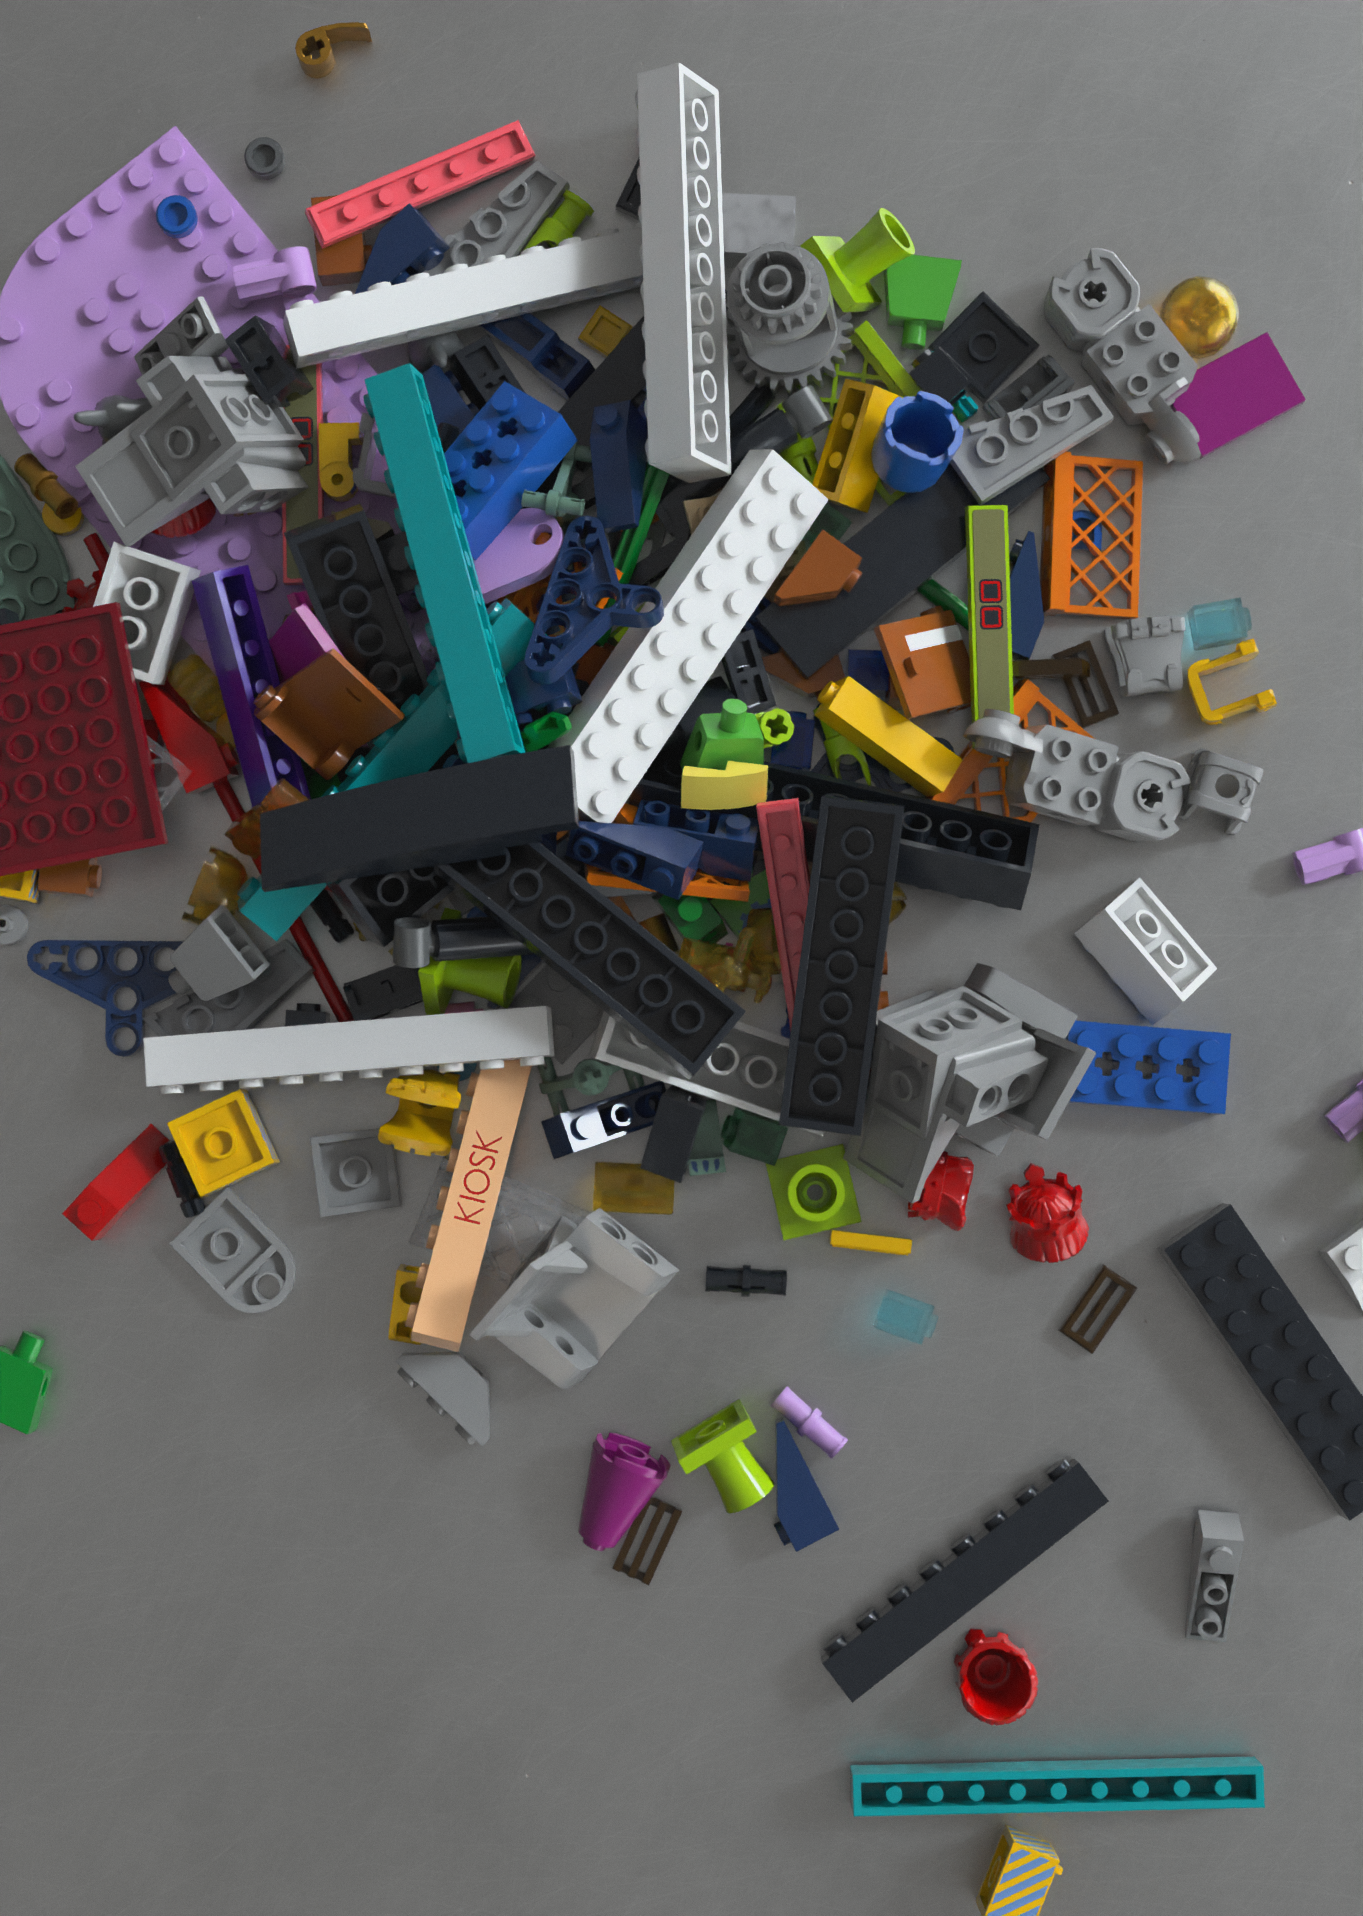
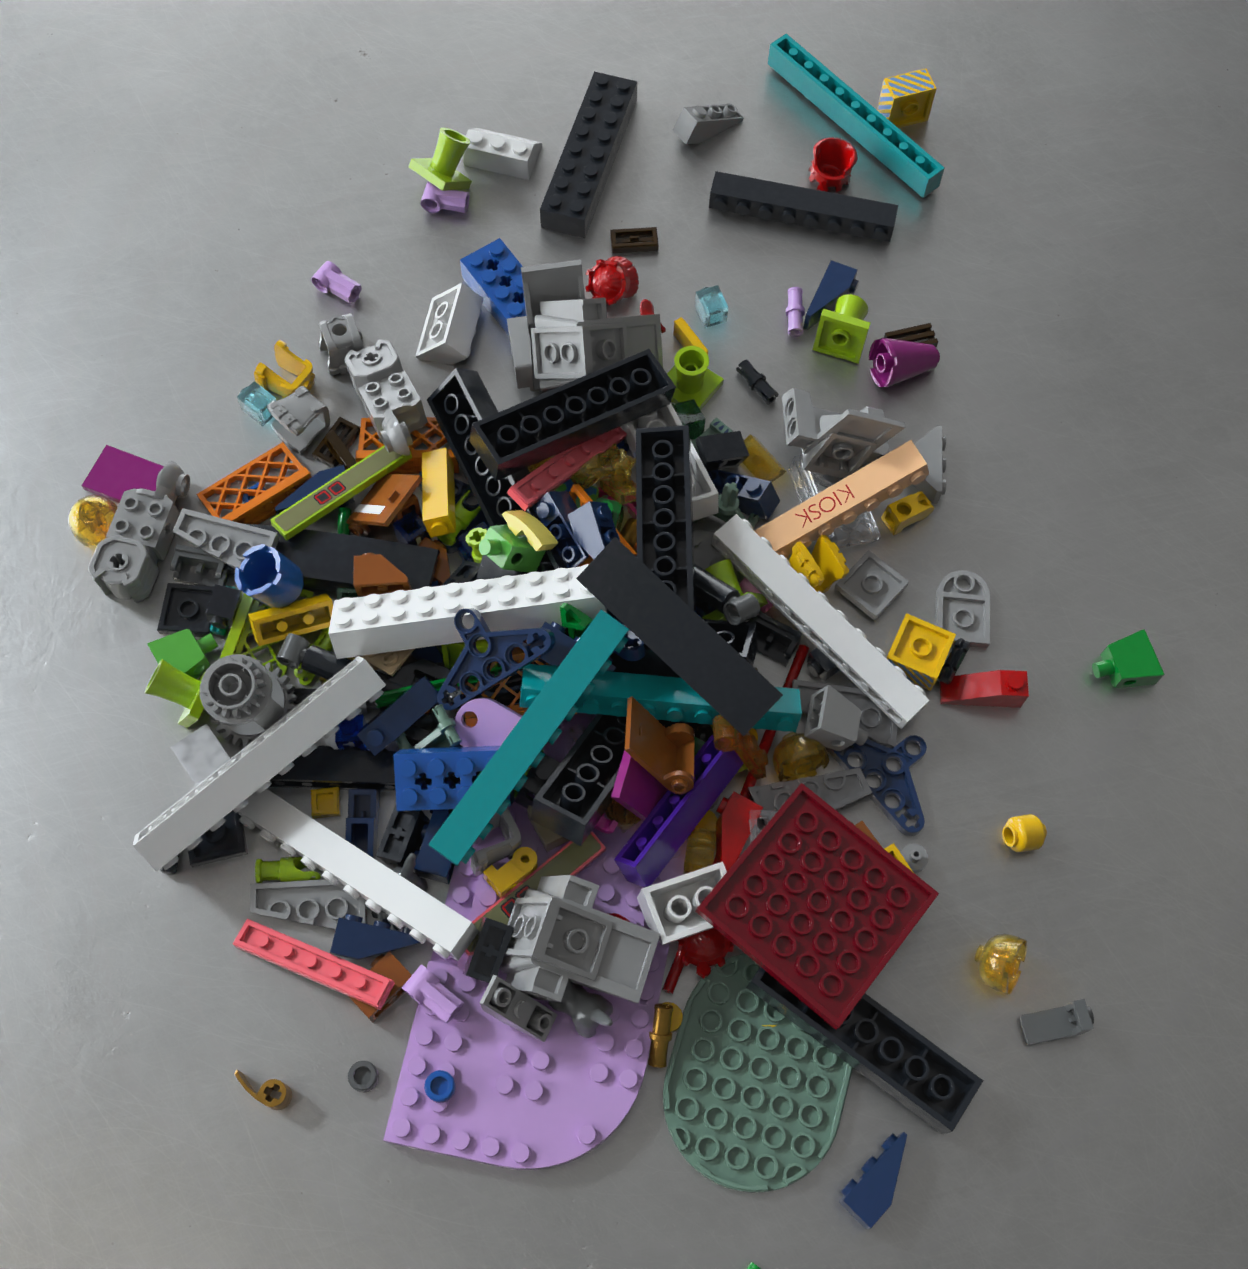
camera: 130 degrees left, 20 degrees down
none -> flat silver wing [747,768,872,826]

